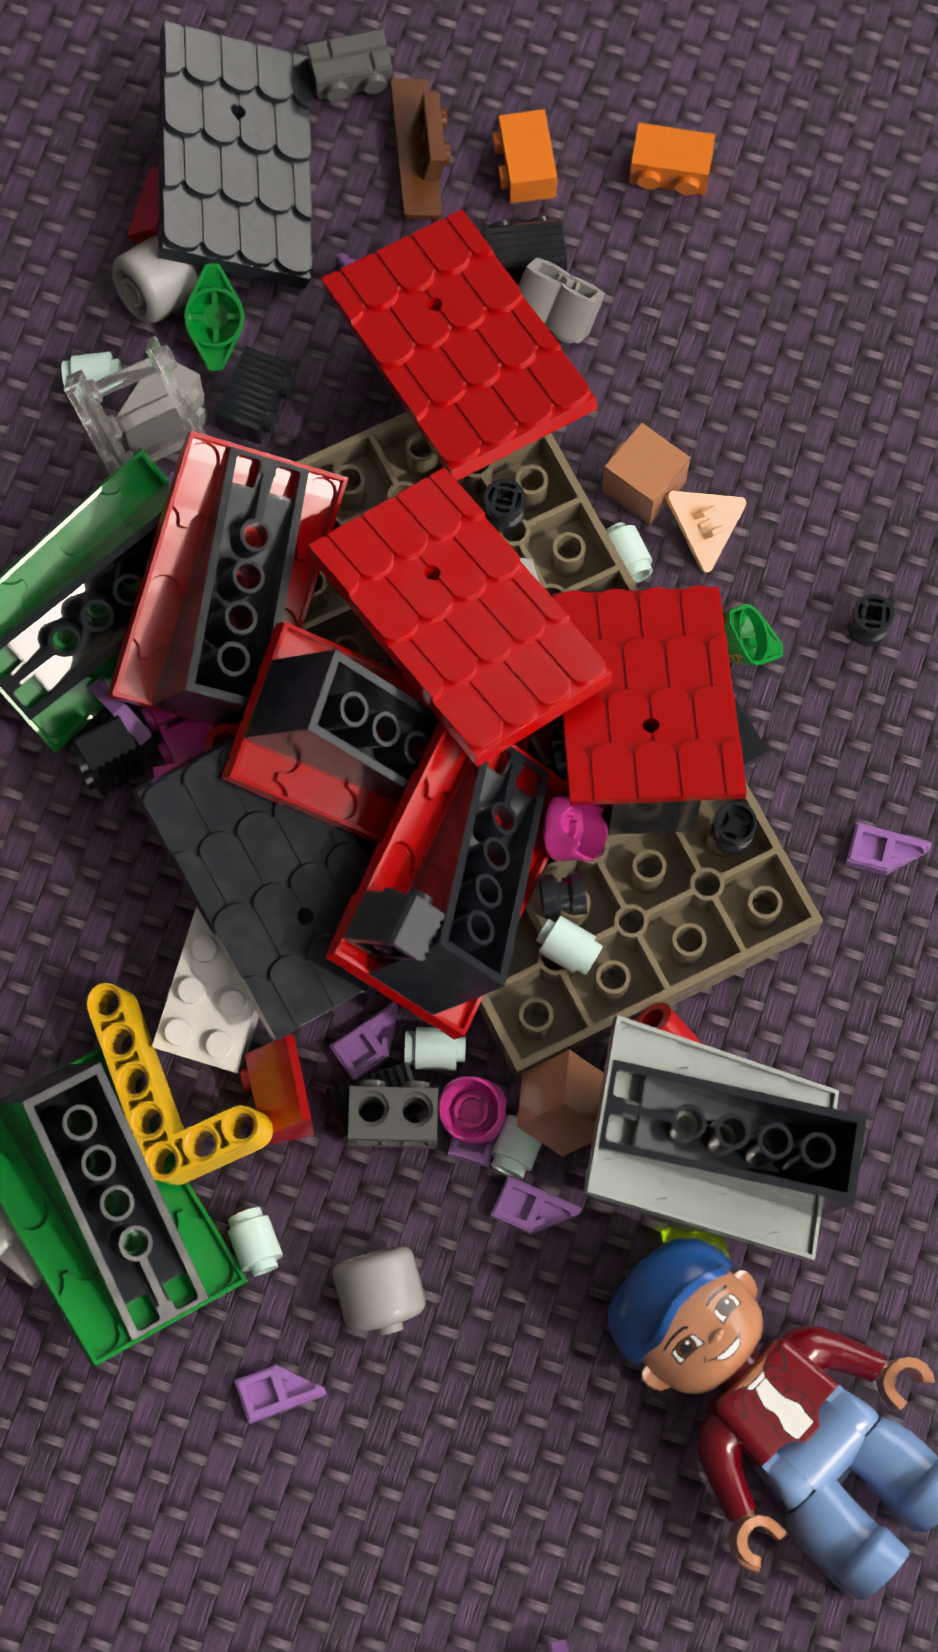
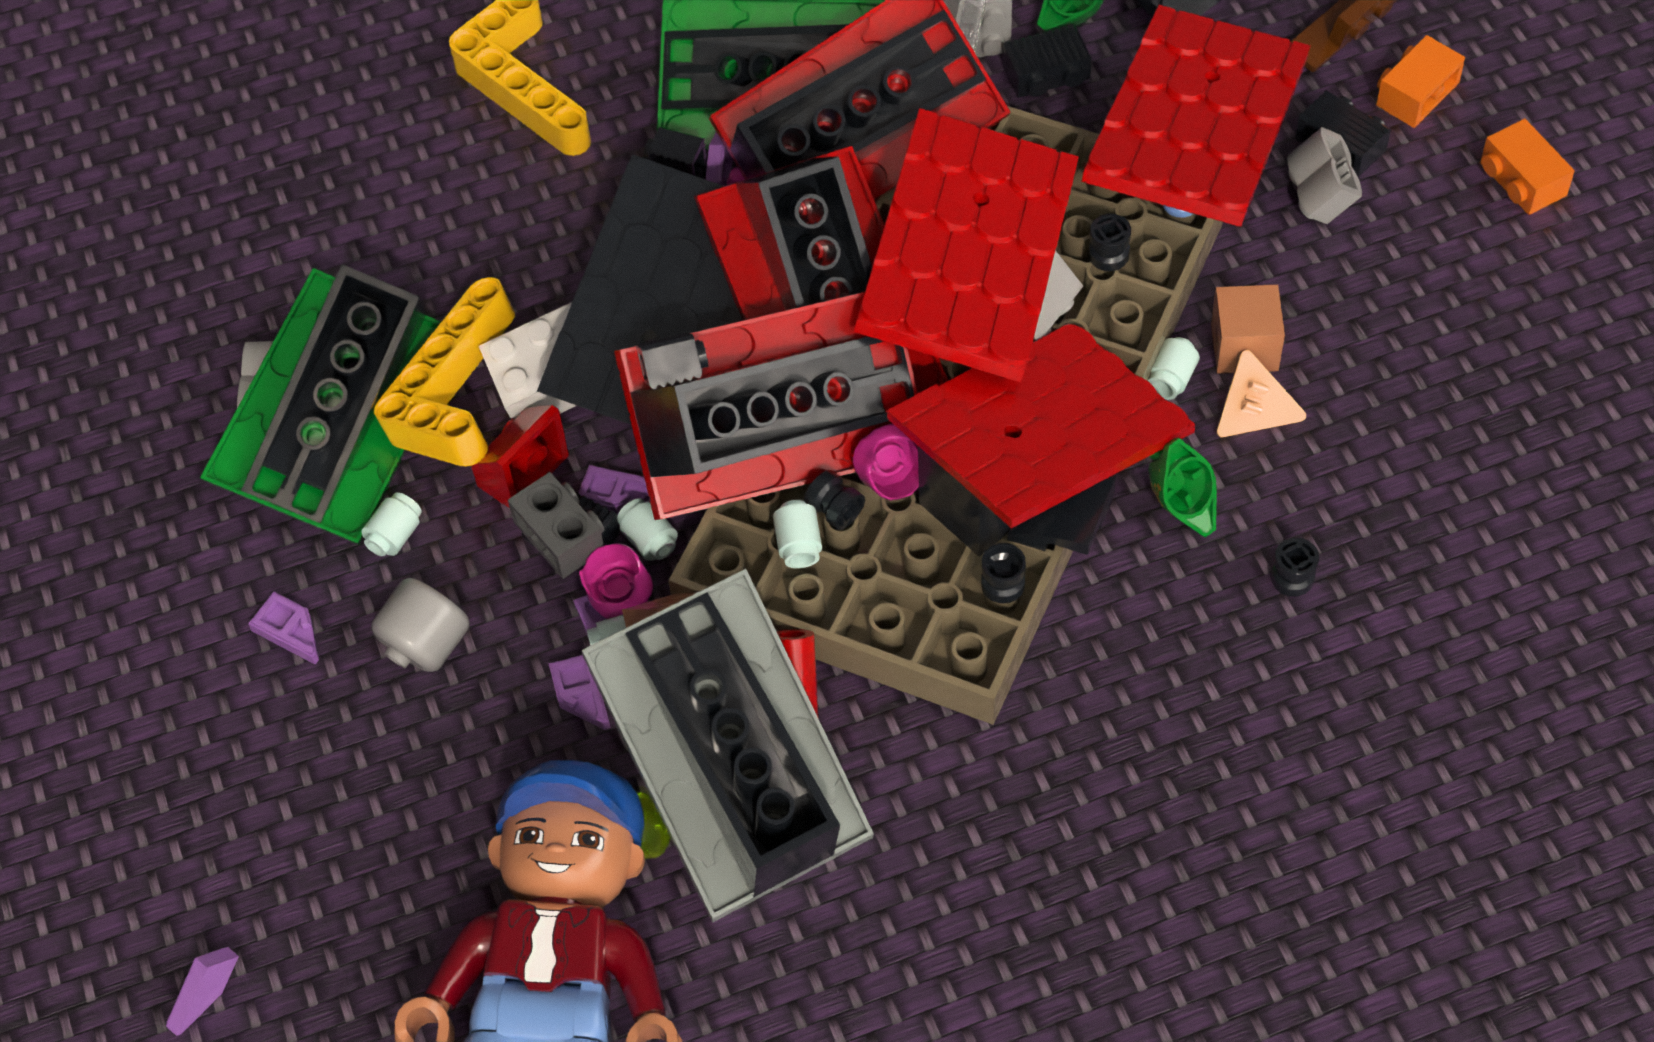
camera: 55 degrees right, 15 degrees down
medium lavender tile [845,822,932,876] -> none

